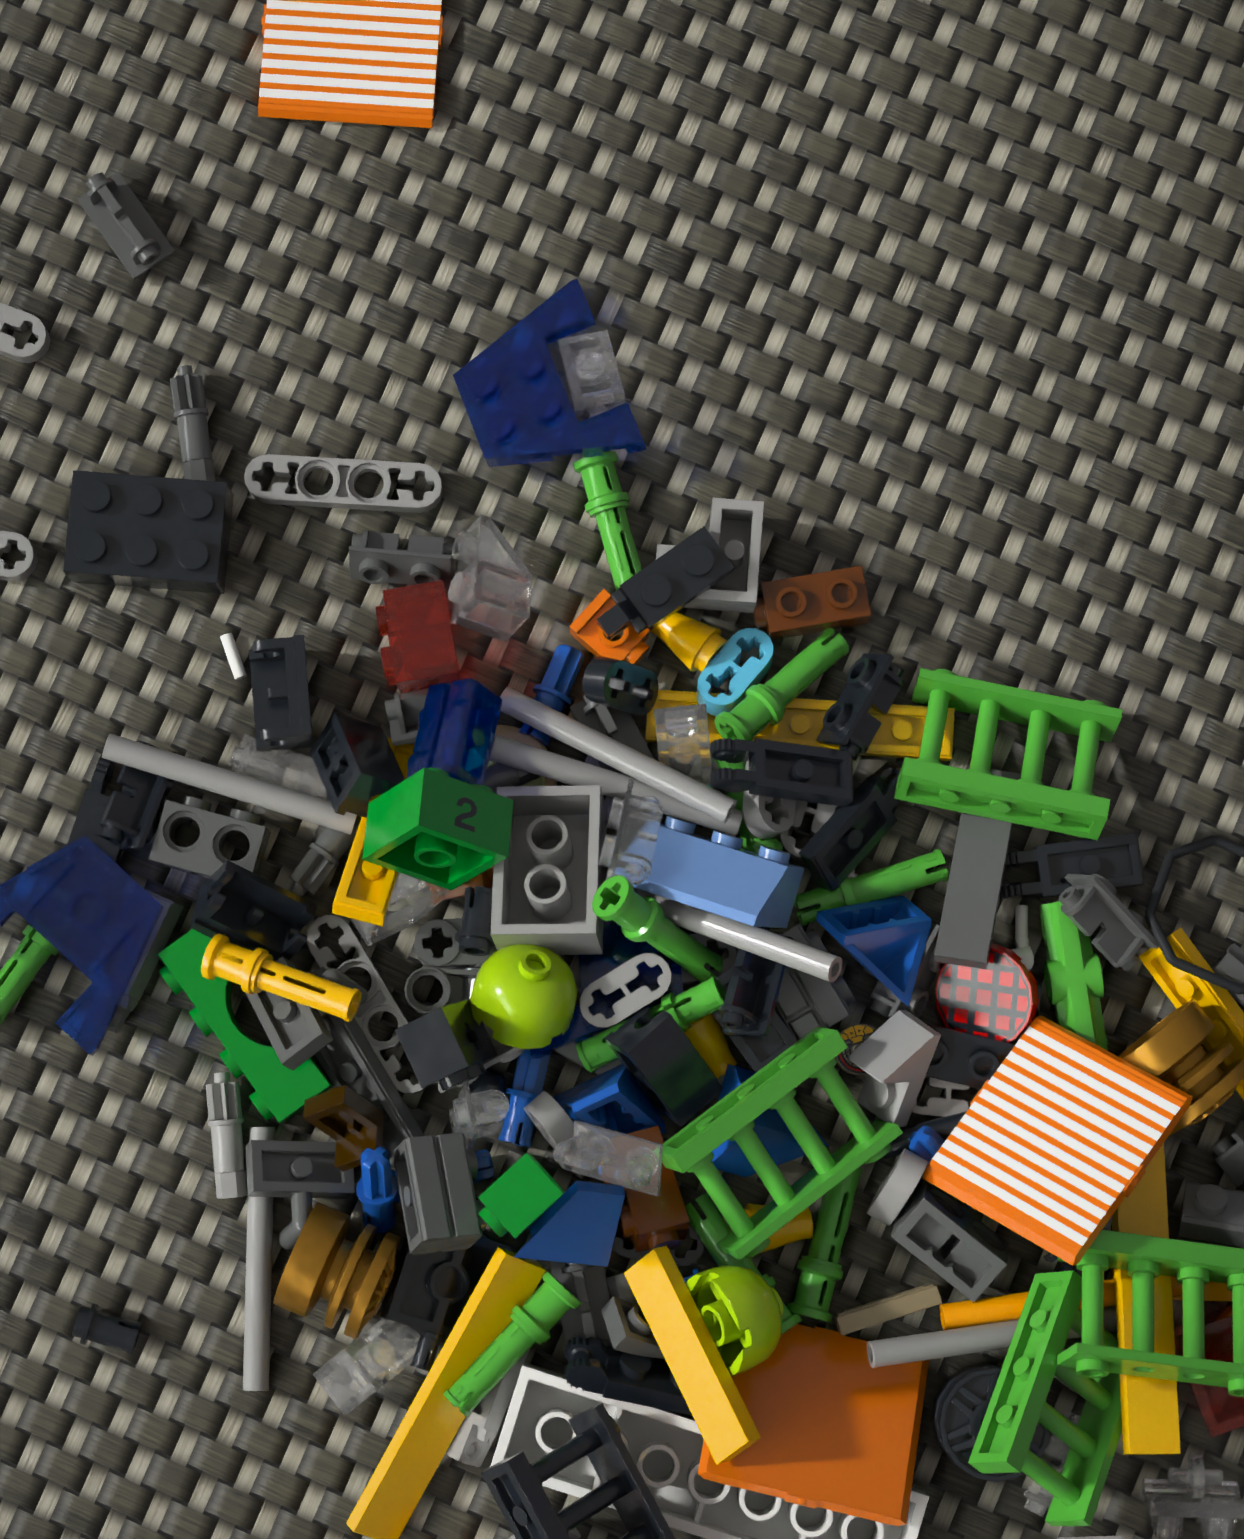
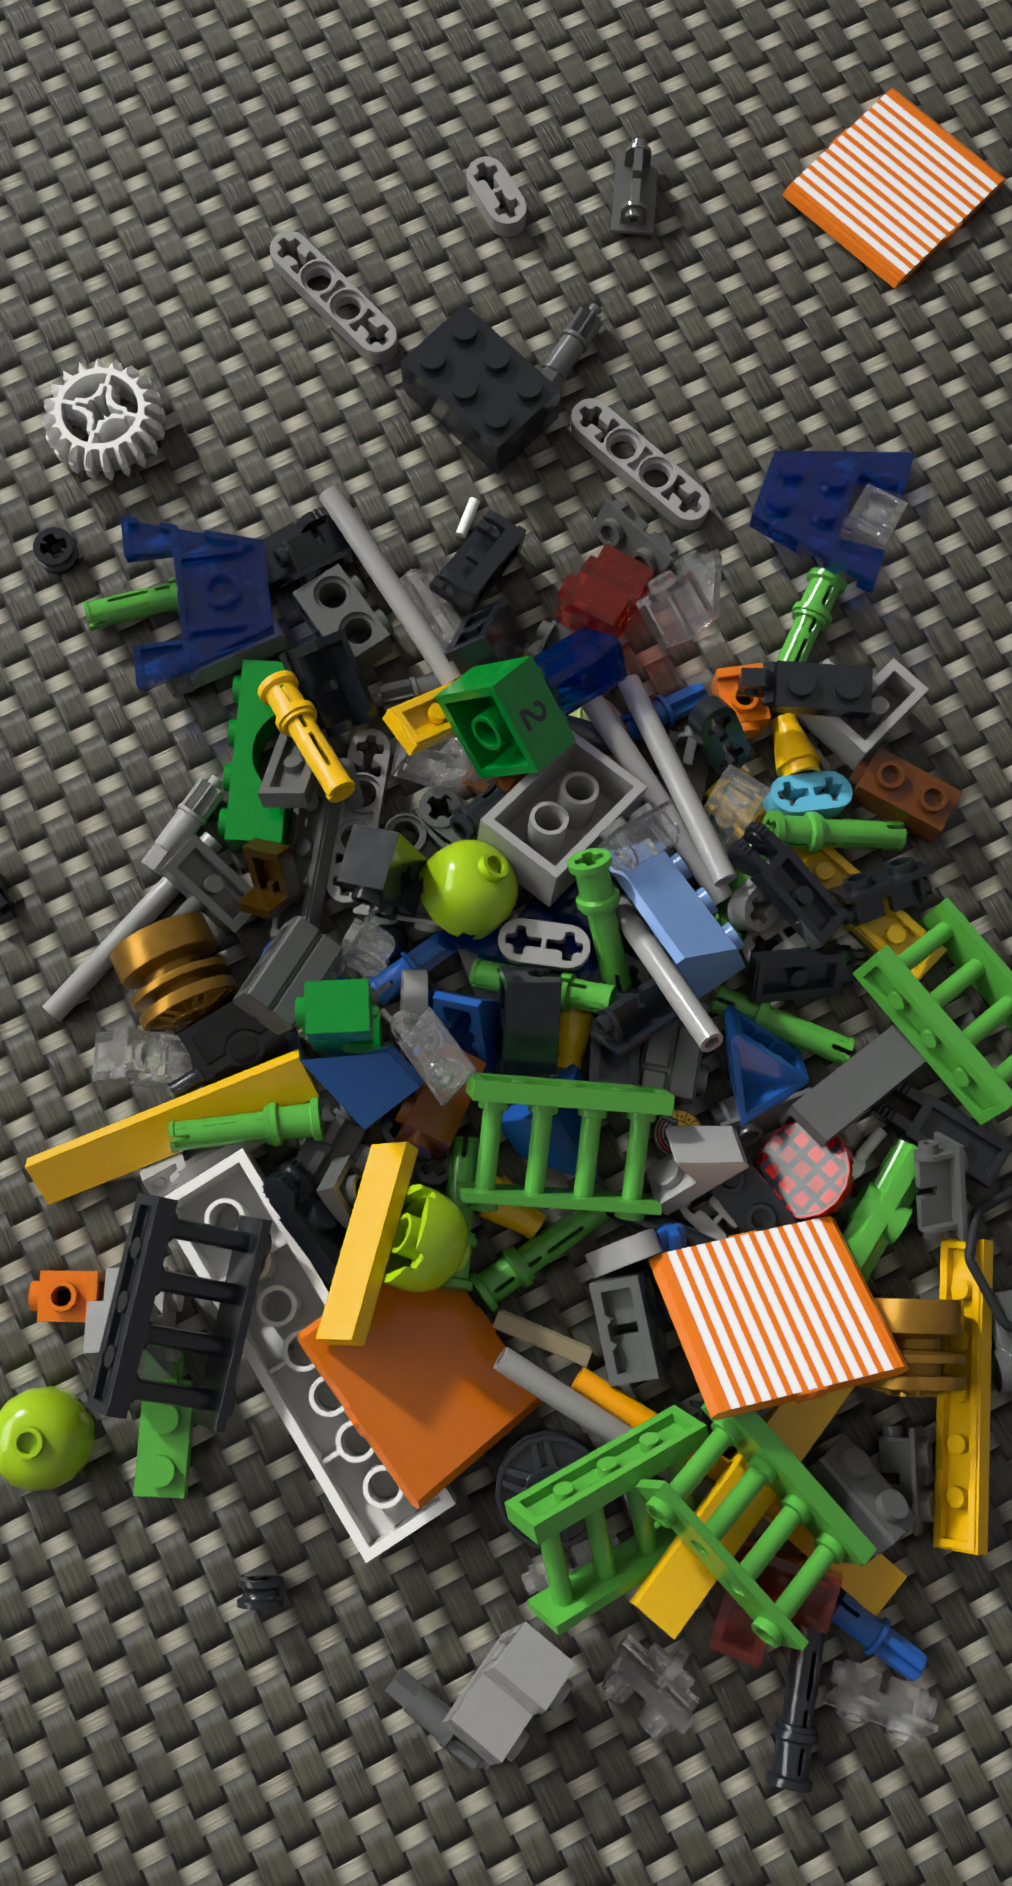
camera: 40 degrees right, 5 degrees down
blue axle [356,1146,398,1234] -> none

